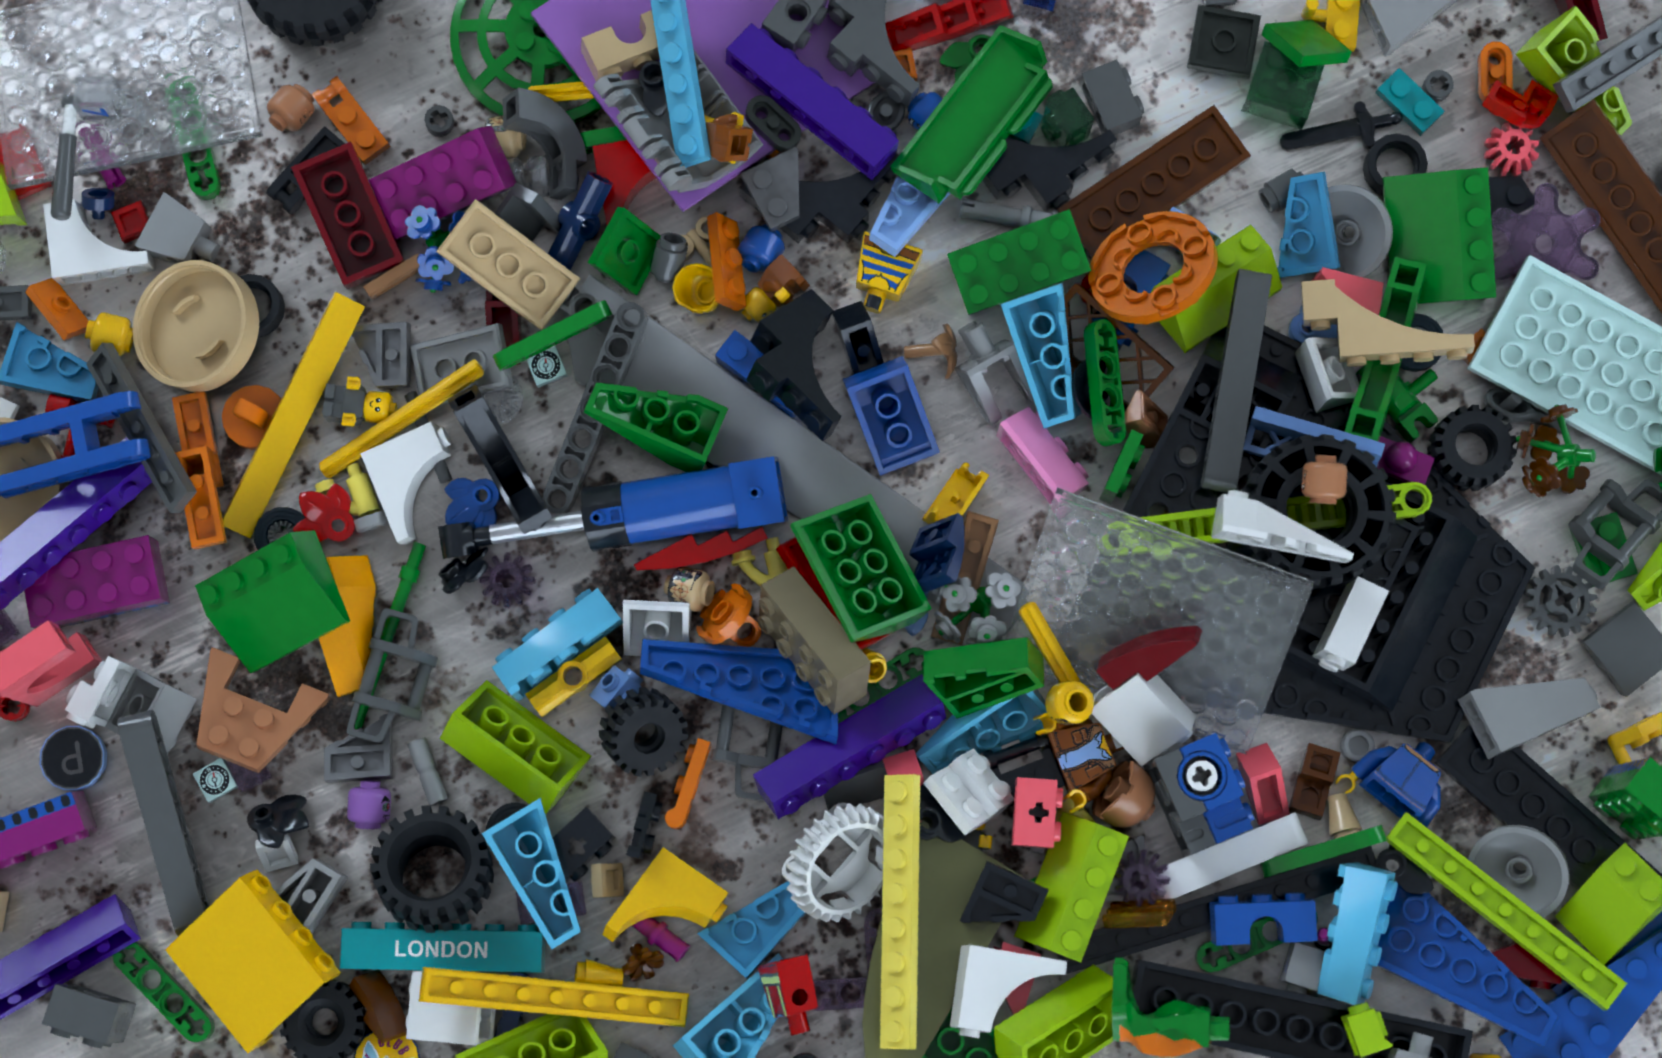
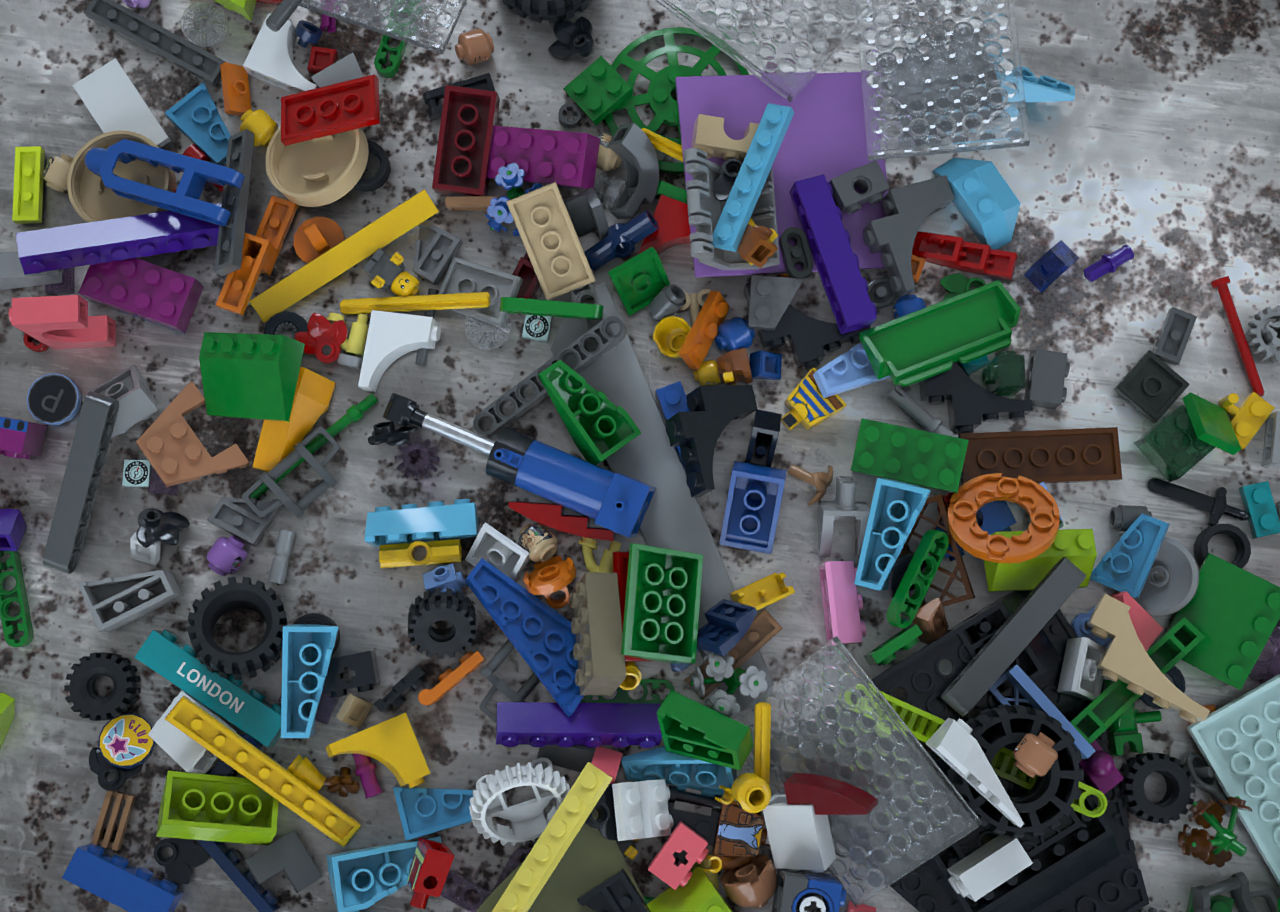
camera: 30 degrees right, 0 degrees up
white plate [65,656,136,729] -> none
yellow panel [165,869,341,1054] -> none
orange plate [311,76,391,165] -> none
reddish brown slope [349,970,407,1043] -> none
lime slope [439,680,591,815] -> none
blue plate [444,477,500,527] -> none
black arch [447,384,553,534] -> none
none -> red tile [281,74,380,146]
none -> black plate [548,16,594,58]
none -> green plate [563,56,634,125]
none -> blue slope [749,350,782,380]

